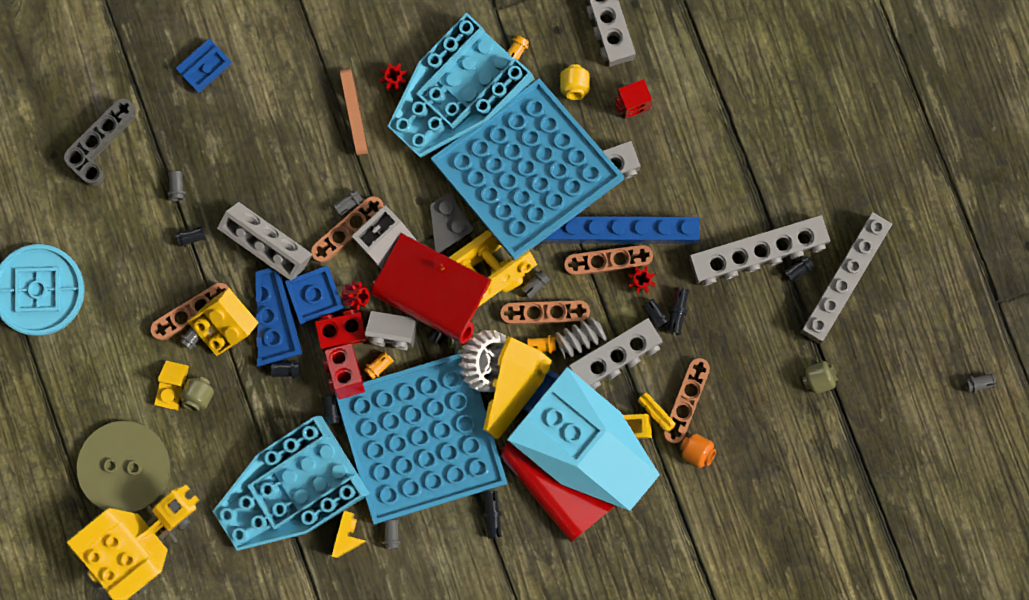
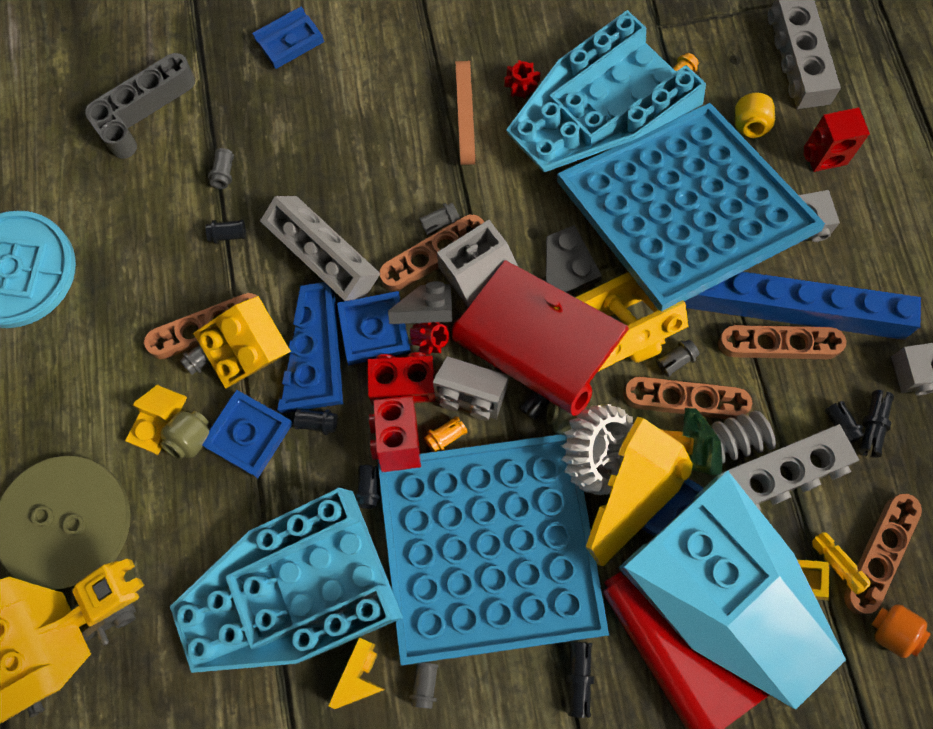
camera: 10 degrees right, 10 degrees down
red gear [628,266,656,295] -> none
none -> blue plate [202,390,293,479]
none -> dark grey wing [388,281,452,324]
none -> clear green slope [683,408,722,475]

